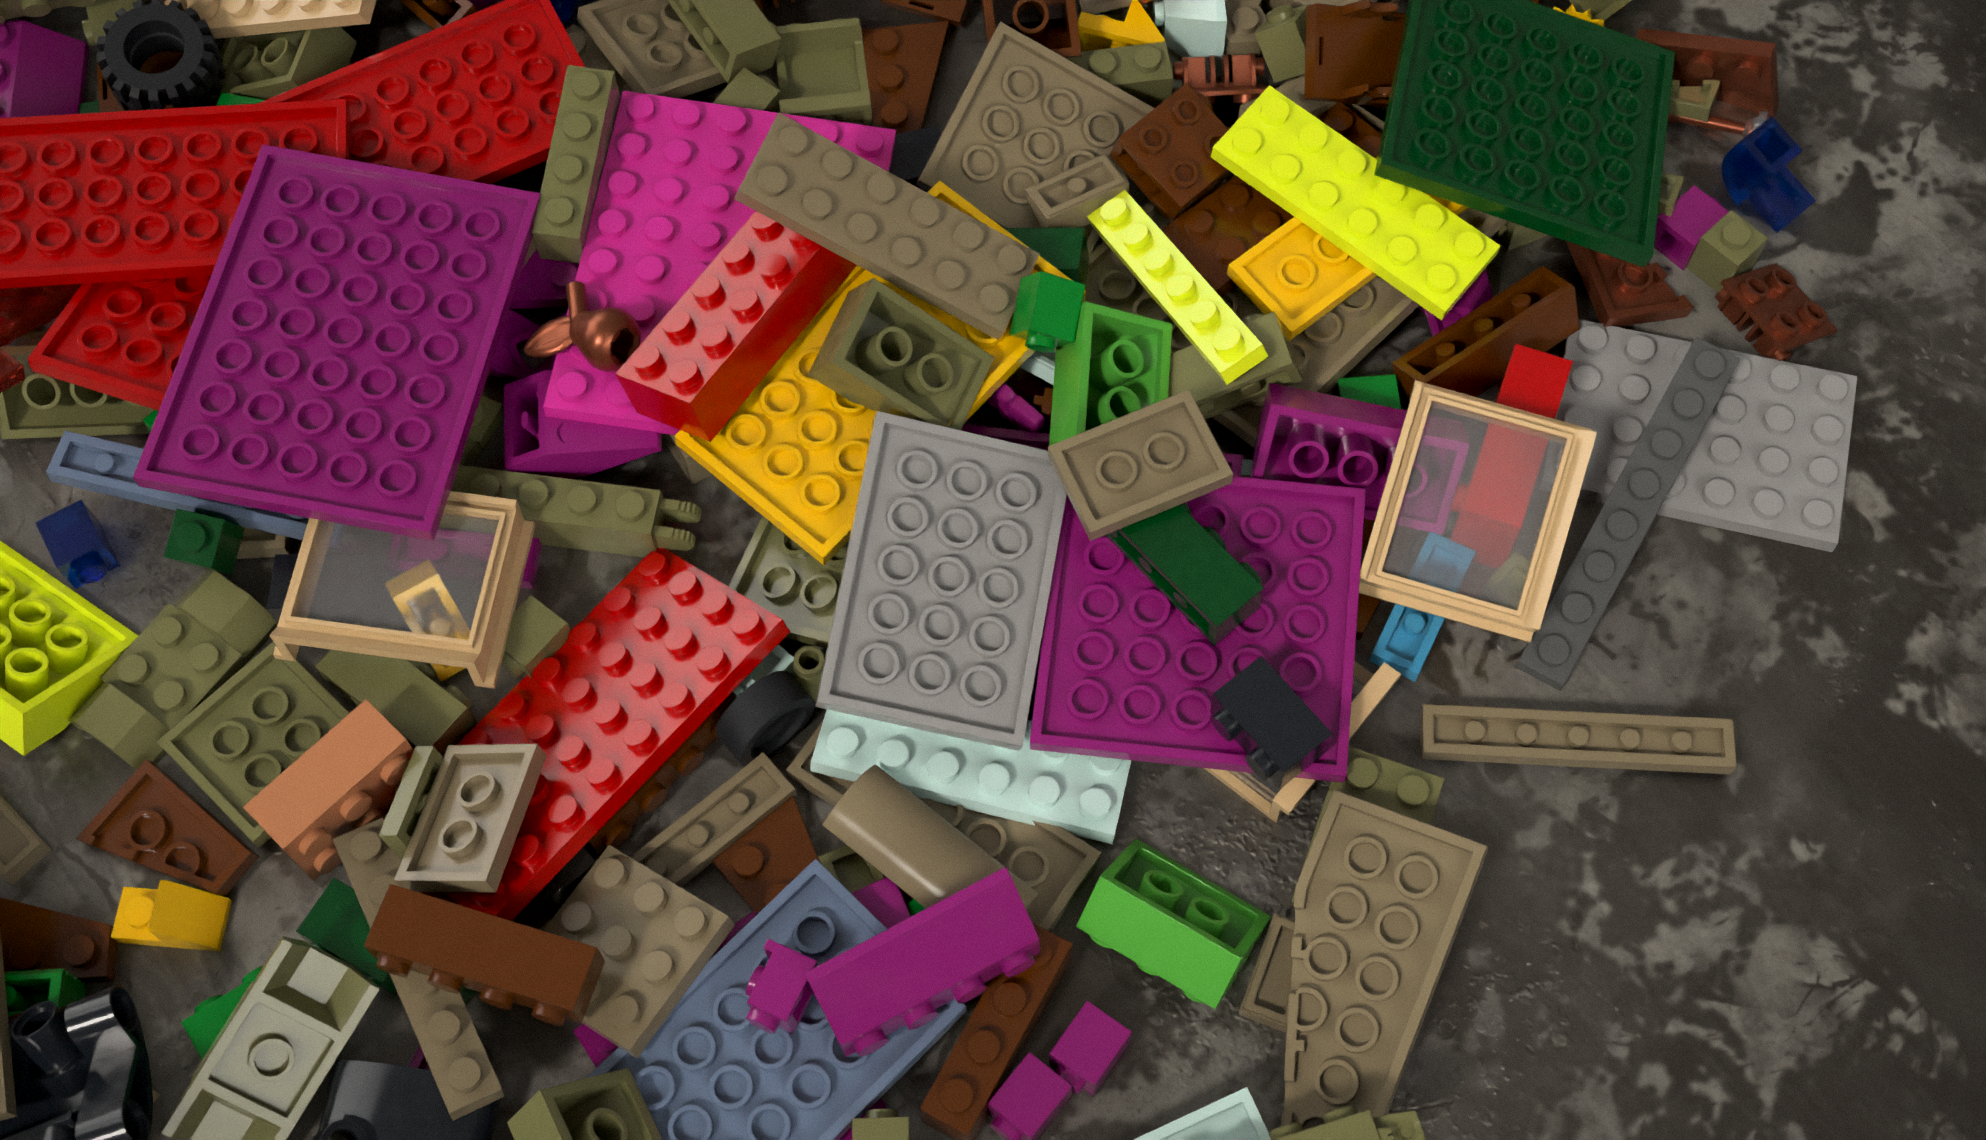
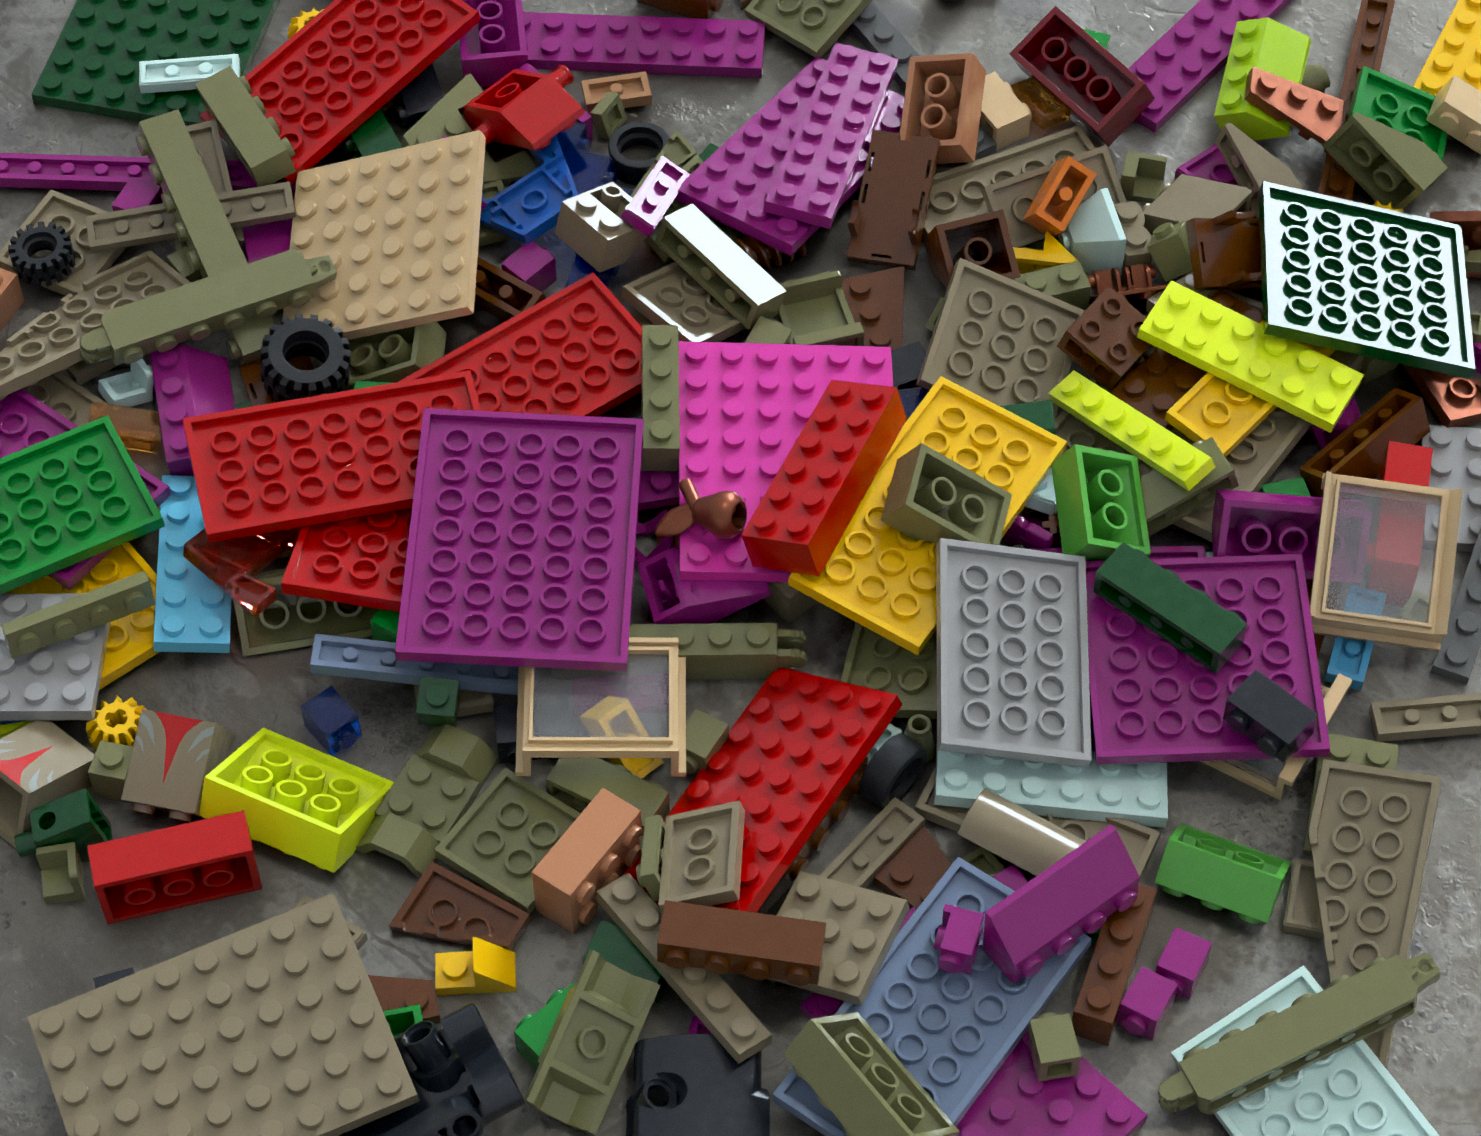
camera: 10 degrees left, 10 degrees down
dark tan plate [734,112,1040,340] -> none
green brick [1009,271,1085,352] -> none
dark tan slope [1025,154,1129,228] -> none
dark tan plate [1048,390,1233,541] -> none

